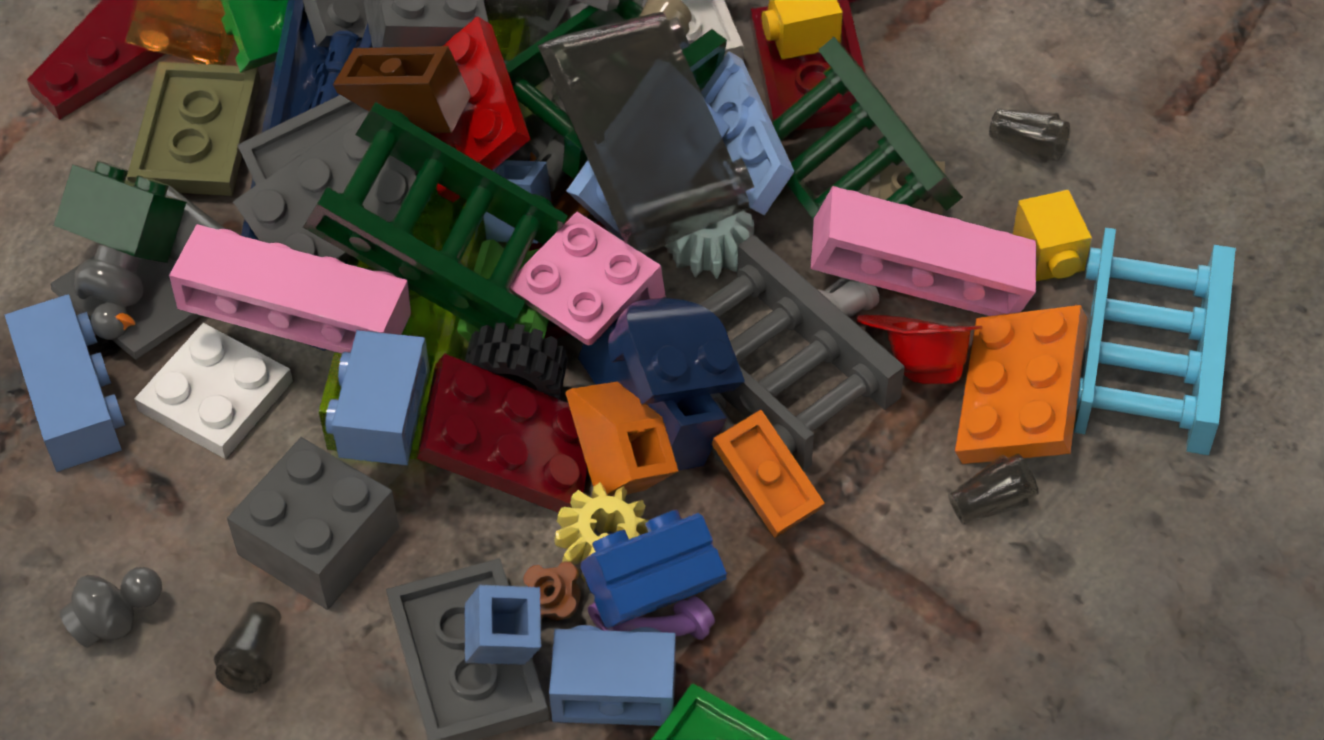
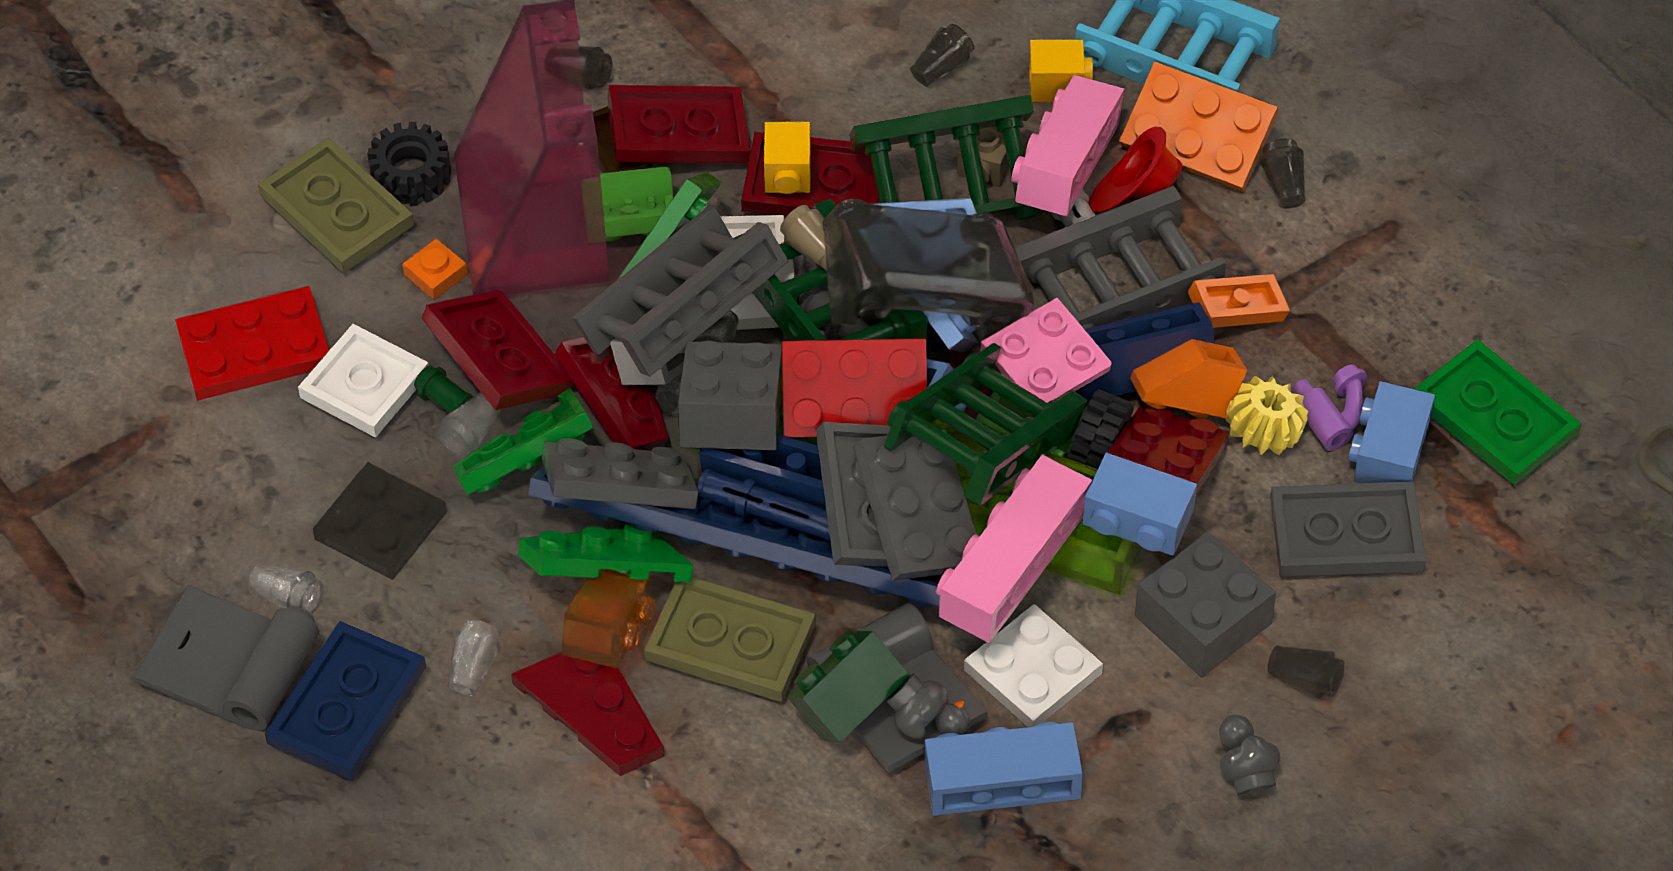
camera: 75 degrees left, 0 degrees up
reddish brown slope [333,46,471,134] -> none
medium blue brick [465,585,541,665] -> none
dark orange plate [523,561,580,620] -> none
blue brick [581,510,727,629] -> none
dark blue slope [608,298,745,405] -> none

